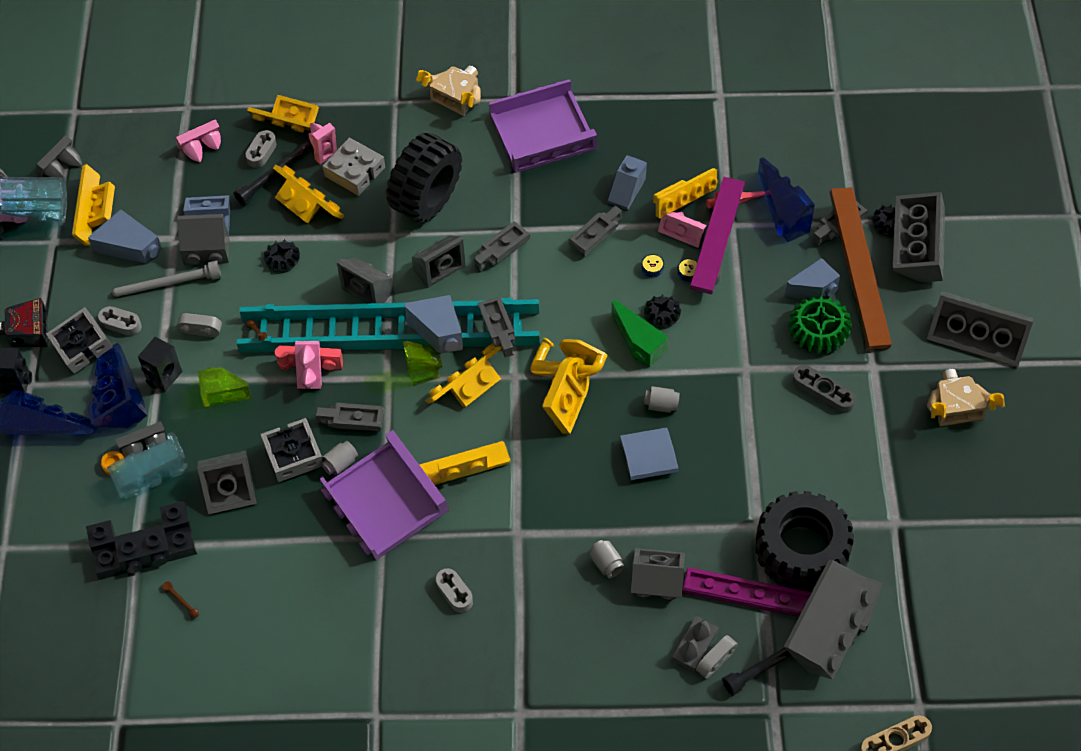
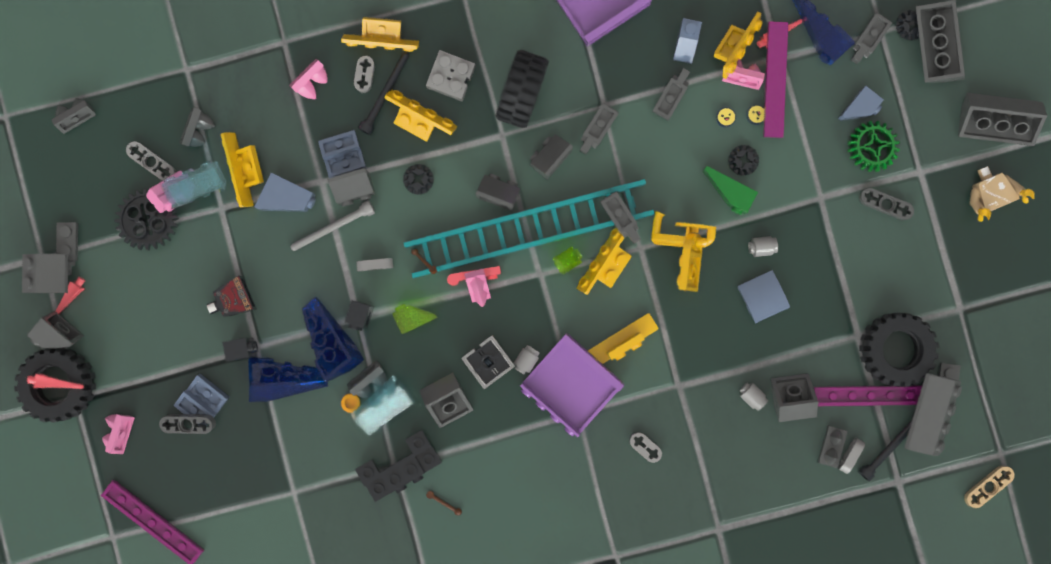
camera: 15 degrees left, 30 degrees up
piece [46,307,113,374] -> none
light grey beam [98,306,142,336] -> none
bright pink tile [308,123,337,165] -> none
dark grey hinge [316,403,384,431] -> none
sand blue slope [404,295,463,354] -> none
dark orange tile [829,187,892,350] -> none

